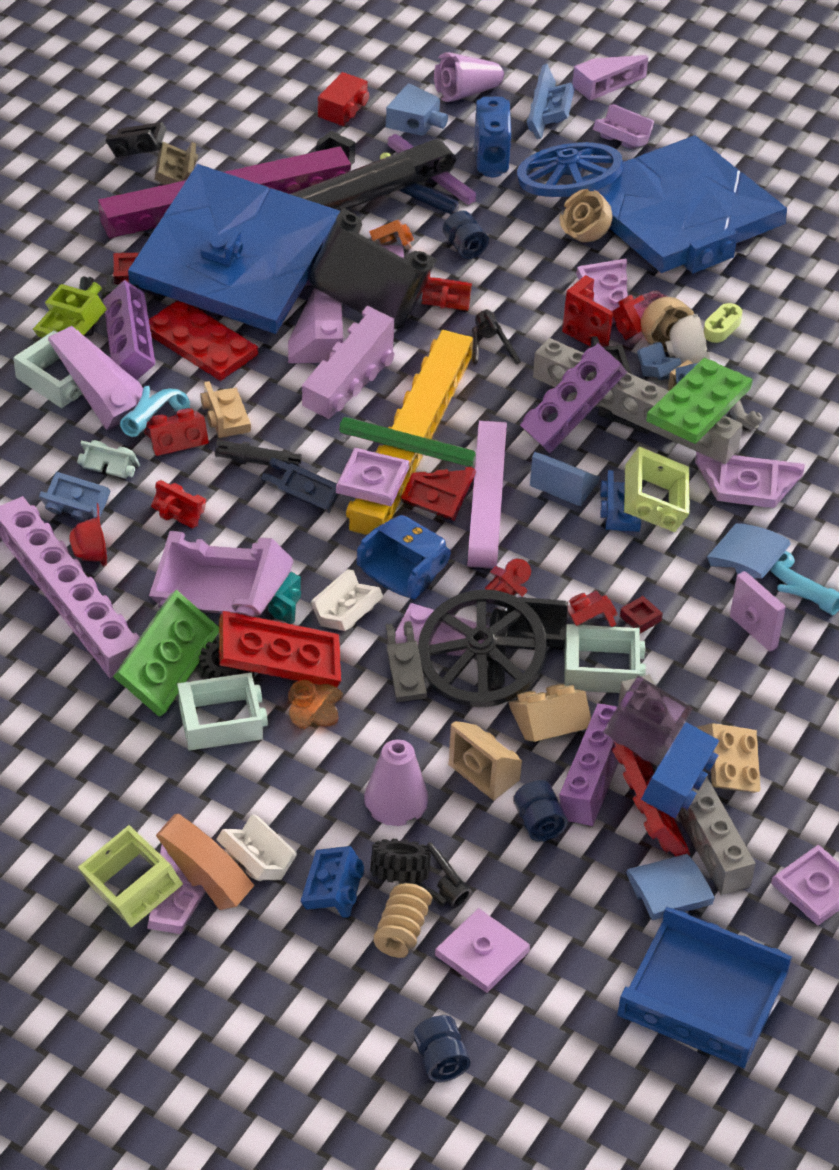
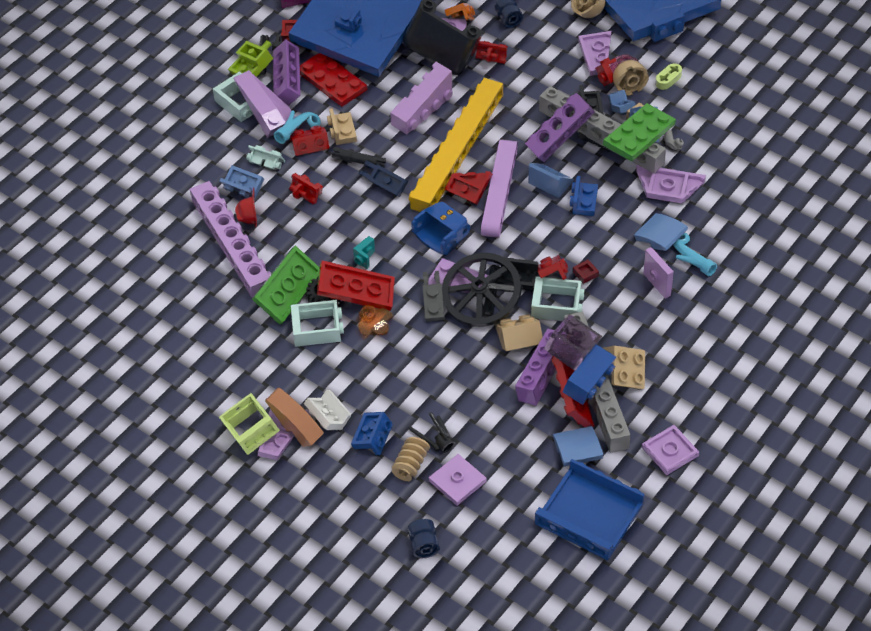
camera: 10 degrees right, 5 degrees up
lavender windscreen [149,531,294,617] -> none
lavender wedge [288,288,343,363] -> none
white bracket [311,569,383,631] -> none
lavender plate [336,448,409,506] -> none
green axle [339,417,476,467] -> none
lavender cone [364,740,428,826] -> none
black tyre [370,839,431,884] -> none
tan slope [448,721,522,801] -> none
black plant [472,309,521,364] -> none
red hips [484,558,531,597] -> none
dark blue wheel [513,780,568,842] -> none
red bracket [562,275,613,347] -> none
yellowish green window [624,447,689,532] -> none
white cylinder [665,314,710,364] -> none

